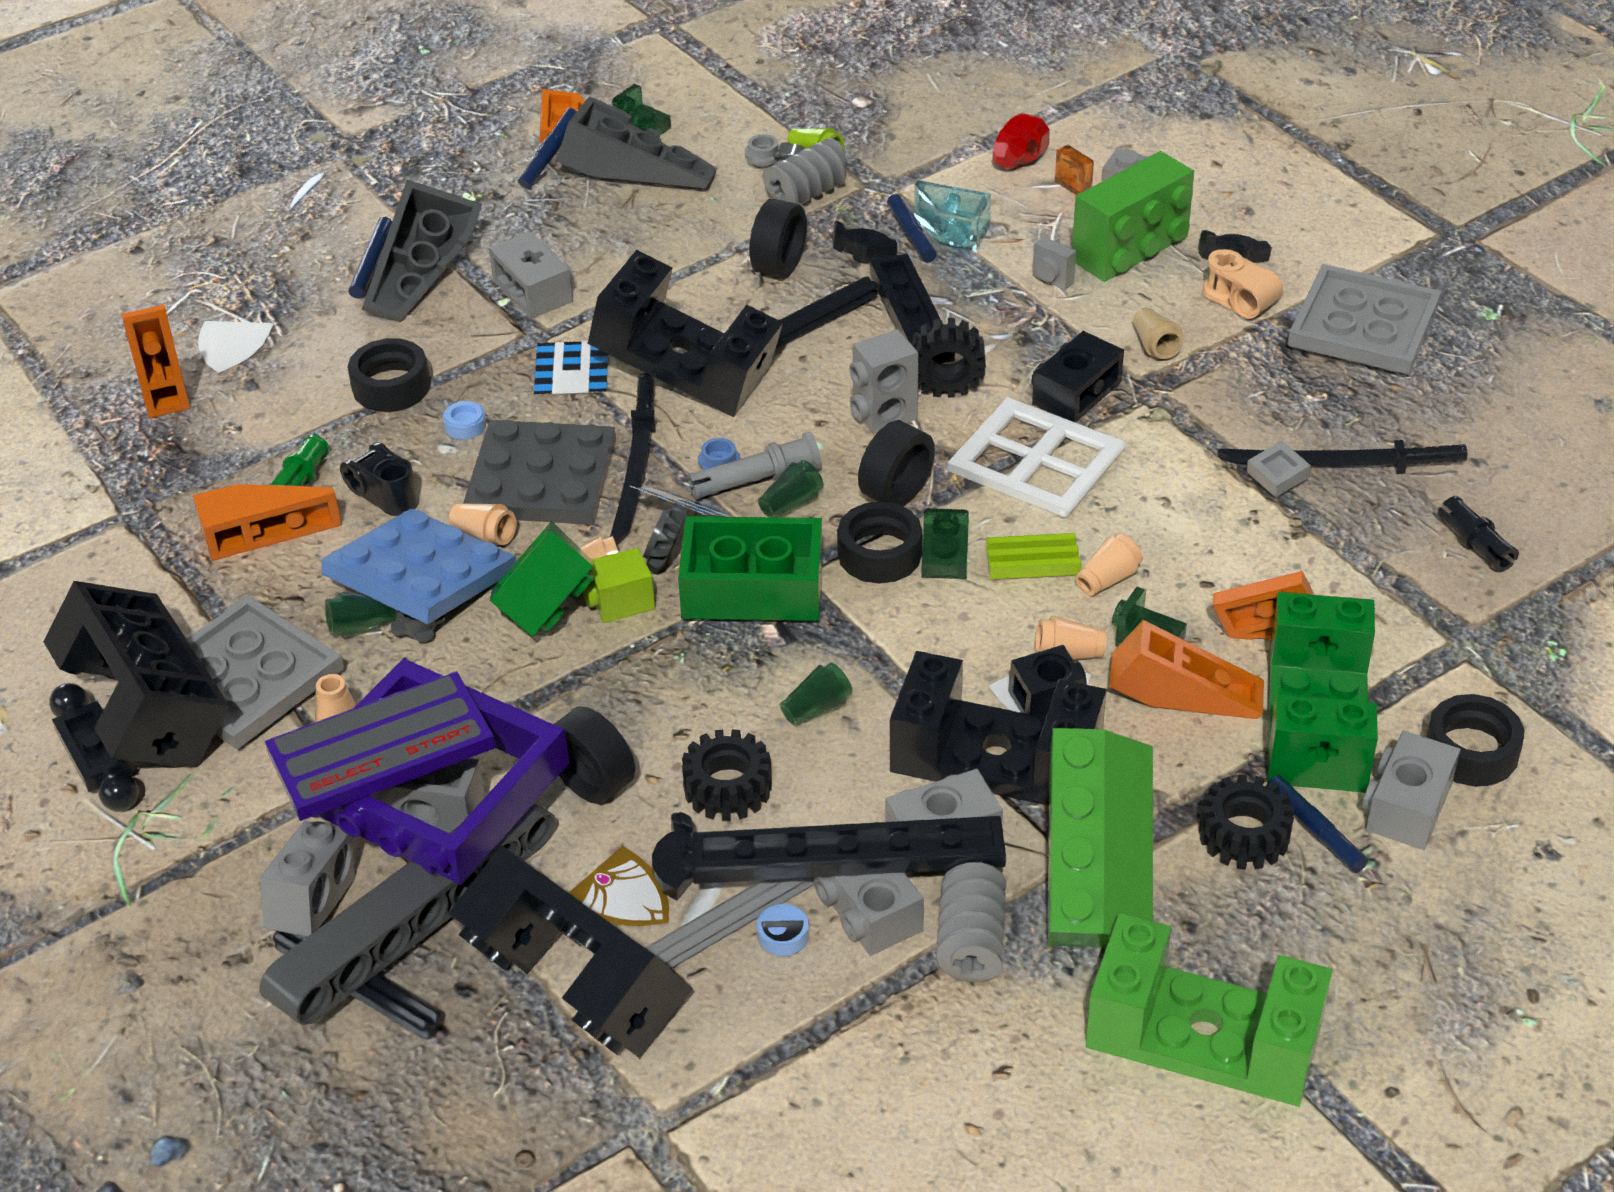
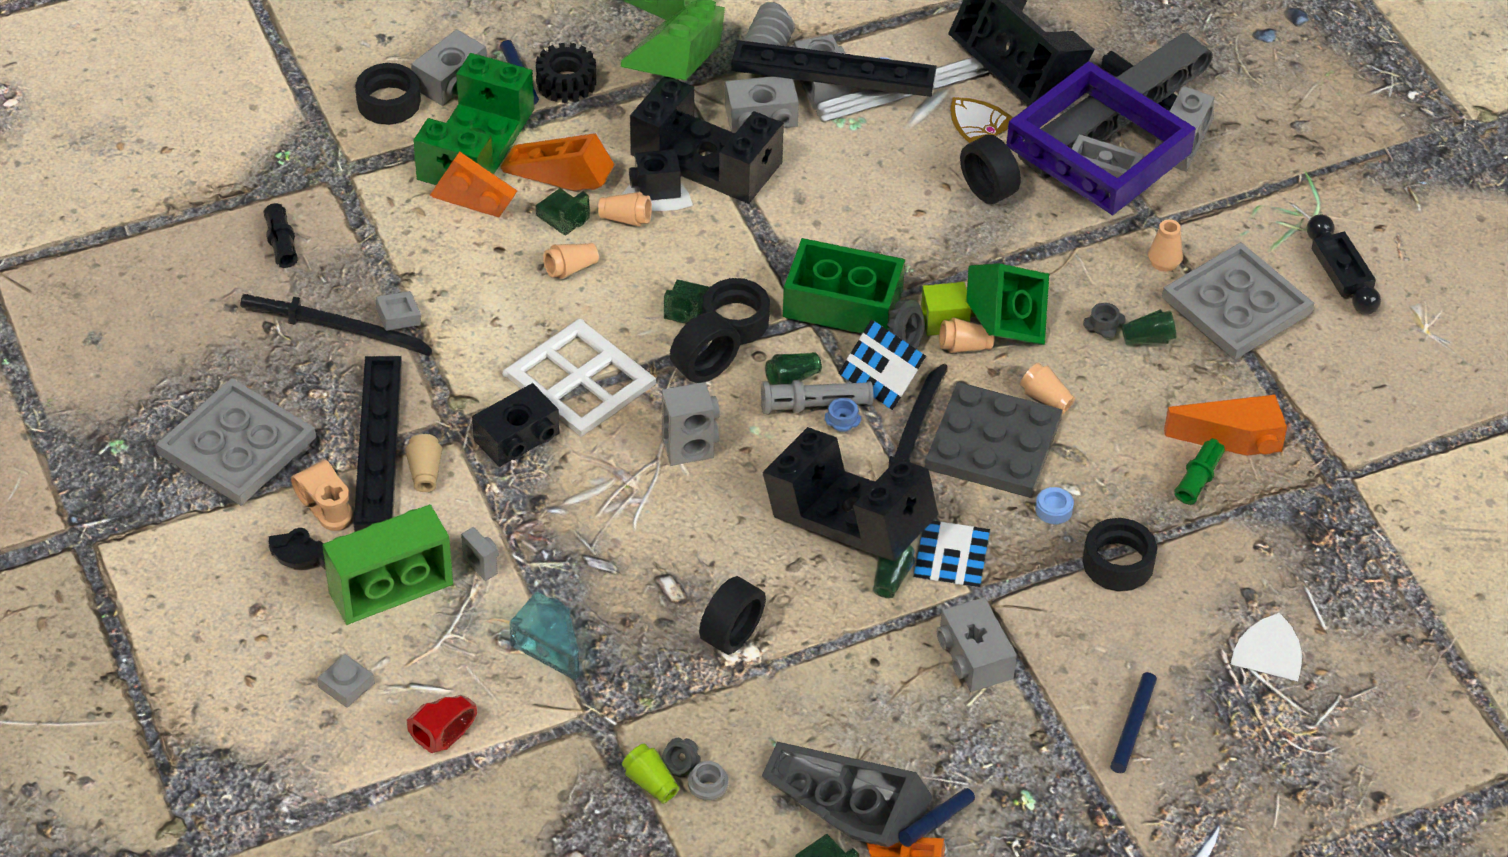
camera: 170 degrees left, 5 degrees up
black plate [43,581,230,767] -> none
orange slope [121,304,190,418] -> none
tile [265,671,496,821] -> none
medium blue plate [322,509,516,625] -> none
black piece [340,442,419,516] -> none
dark grey wedge [362,179,482,322] -> none
black piece [652,812,694,901] -> none
black tyre [682,729,772,821] -> none
light grey piece [762,138,846,204] -> none
black axle [776,276,878,348] -> none
clear green cone [779,662,853,727] -> none
black piece [832,221,898,263] -> none
black plate [870,253,955,363] -> none
dark blue piece [887,194,937,262] -> none
black tyre [910,318,986,398] -> none
lime tile [986,533,1081,580] -> none
clear orange plate [1055,144,1094,195] -> none
none -> black tile [353,356,402,532]

